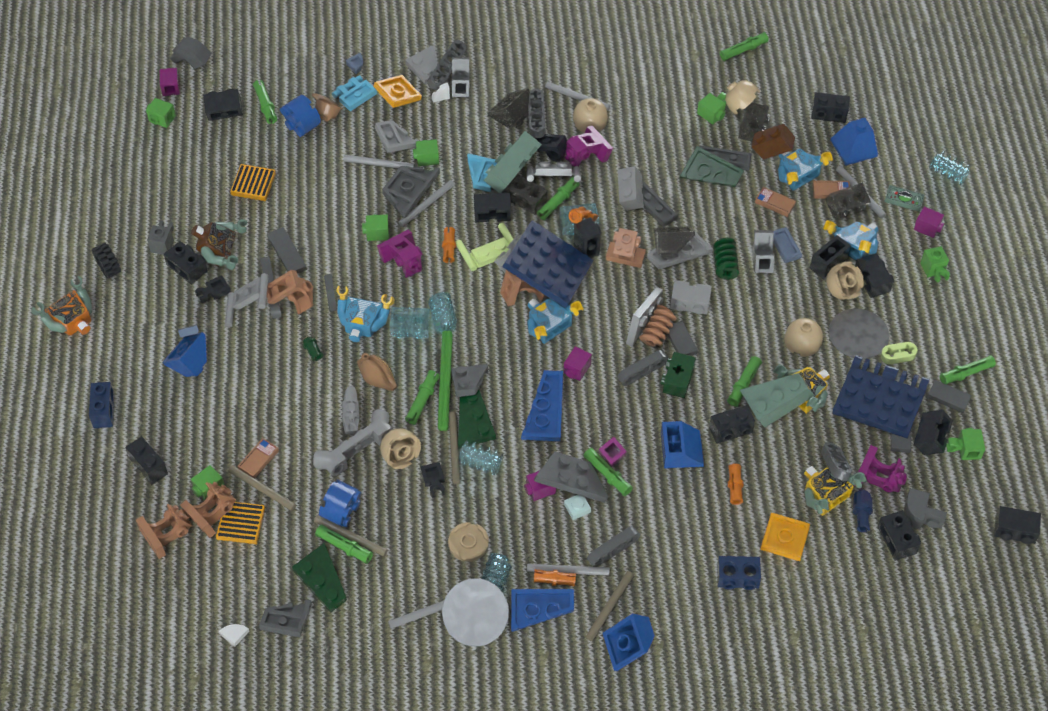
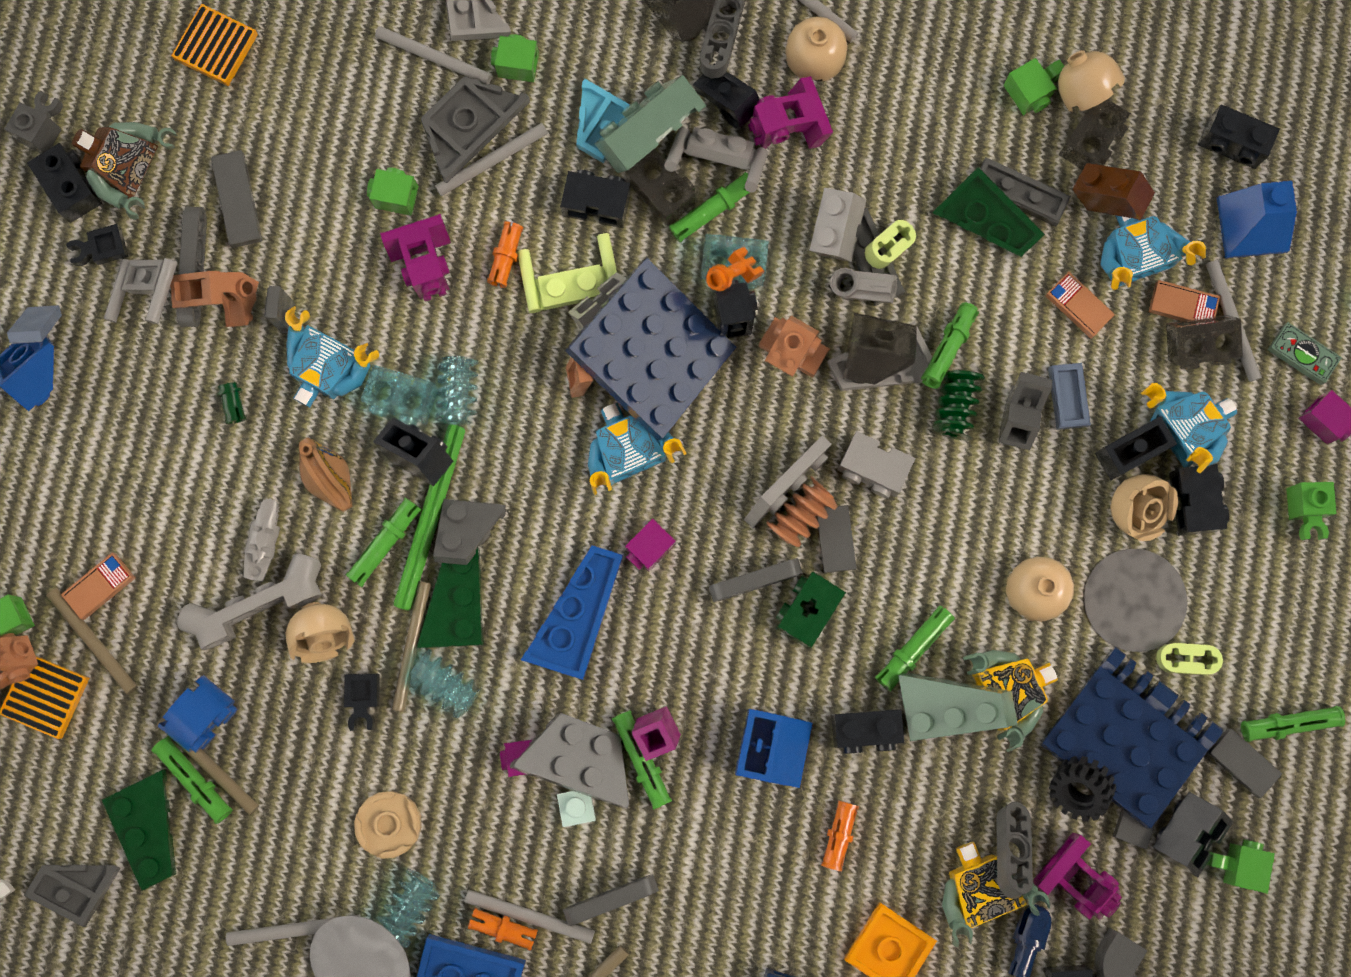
camera: 15 degrees right, 25 degrees up
none -> black brick [373,417,454,486]
none -> light grey piece [830,268,897,304]
none -> yellowish green beam [865,220,916,269]
none -> bright green pin [921,302,979,389]
none -> black tyre [1049,756,1116,822]

